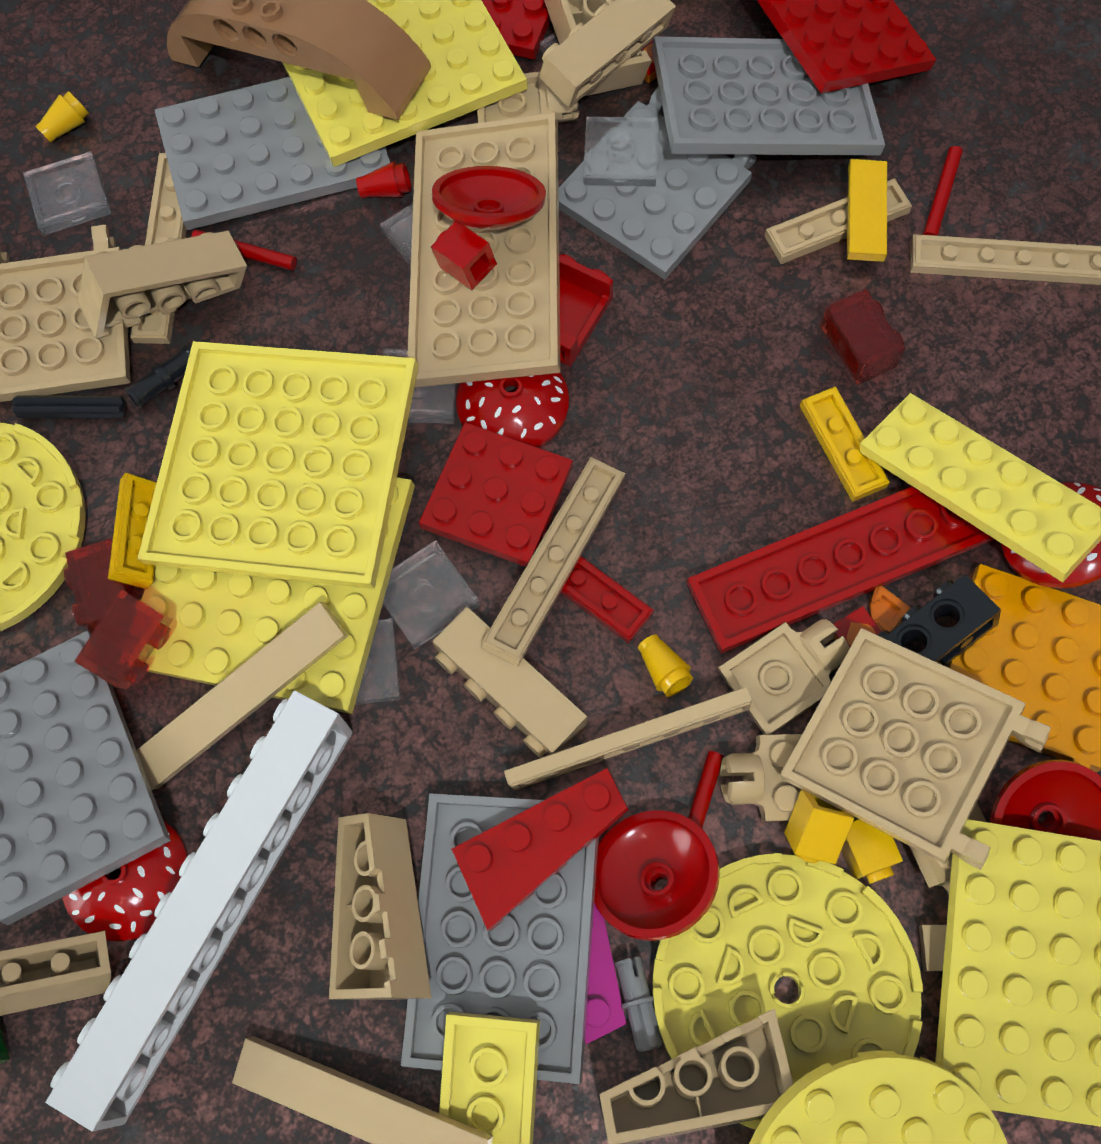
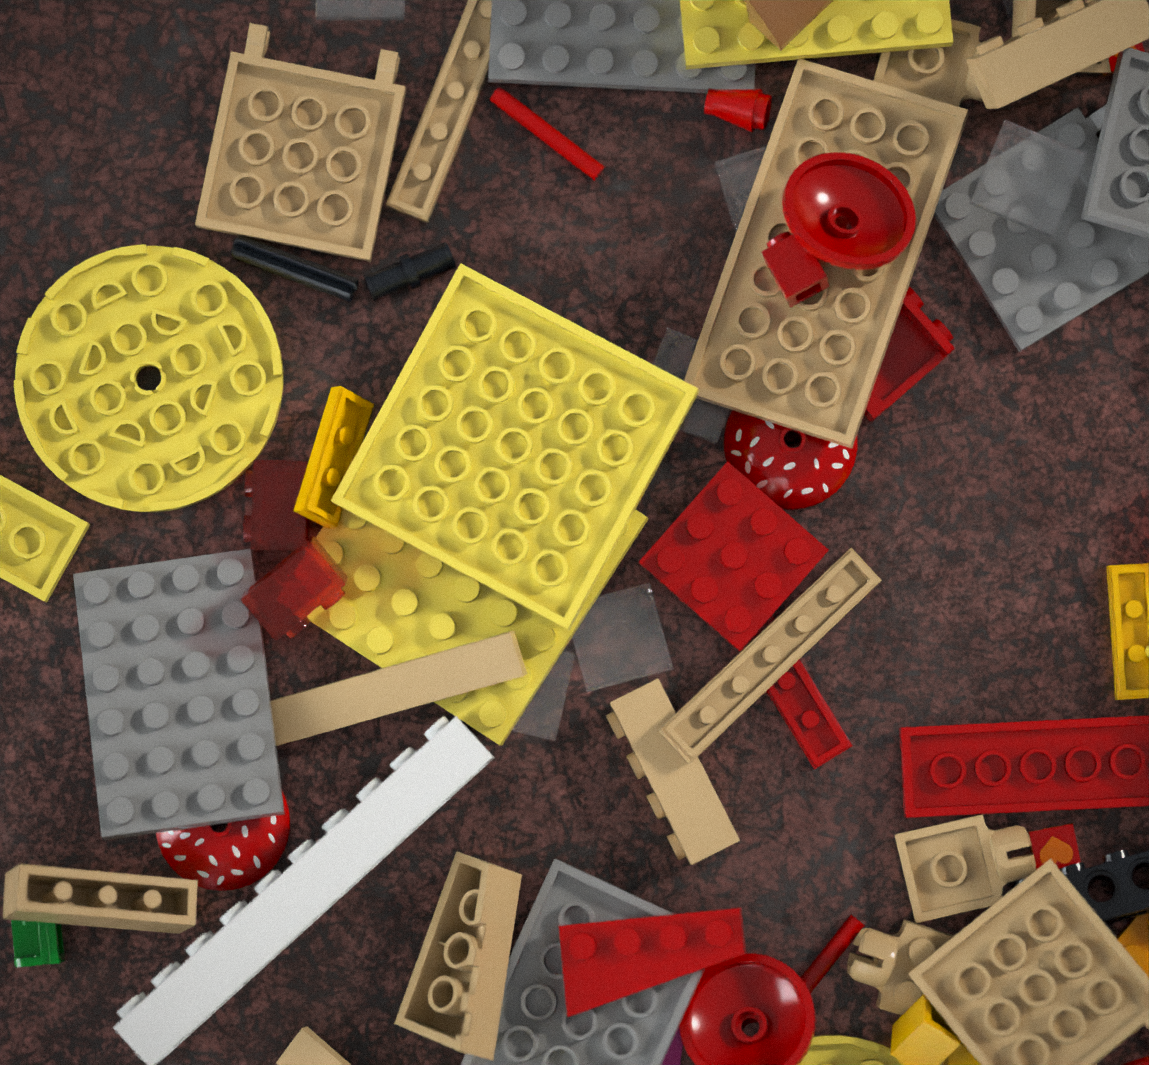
camera: 15 degrees right, 15 degrees up
tan wedge [78,231,247,339] -> none
tan tile [504,687,752,791] -> none
yellow cone [638,634,693,697] -> none
orange tile [868,586,911,632] -> none

